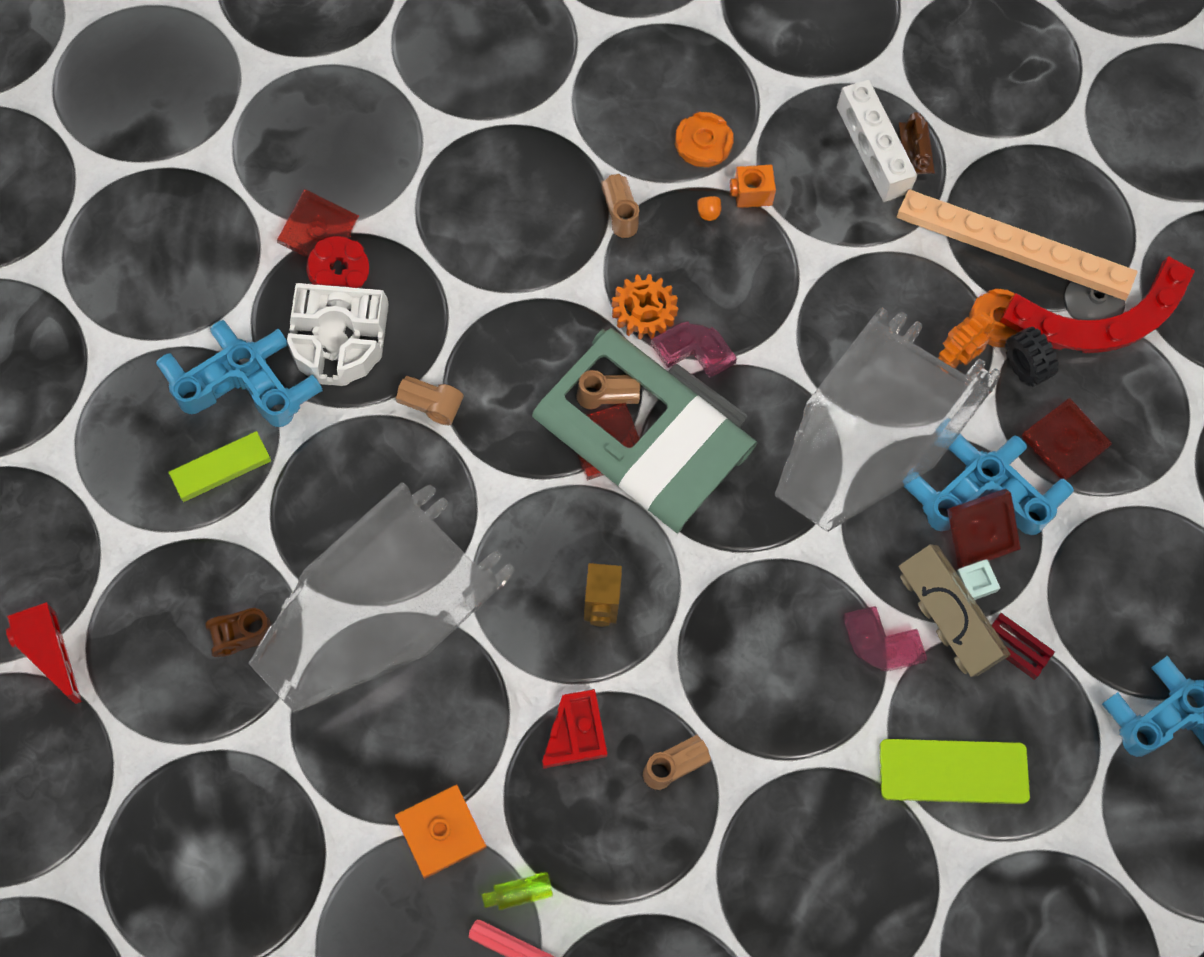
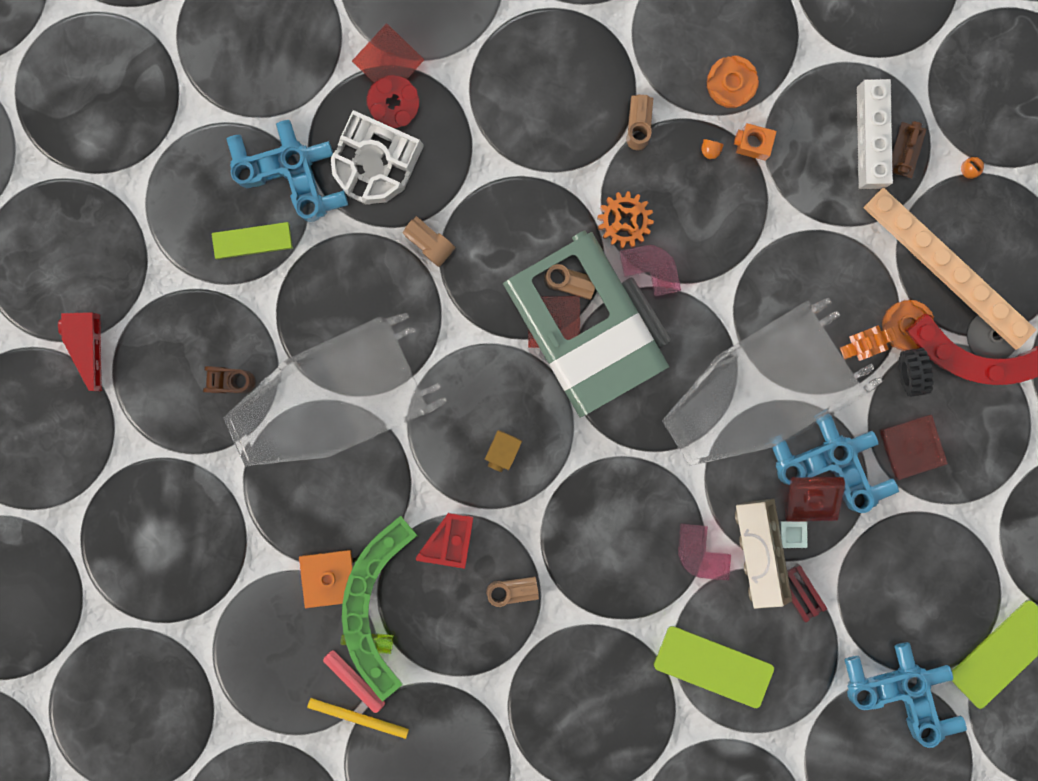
camera: 30 degrees right, 20 degrees up
none -> bright green plate [342,516,417,702]
none -> orange hinge [961,157,984,179]

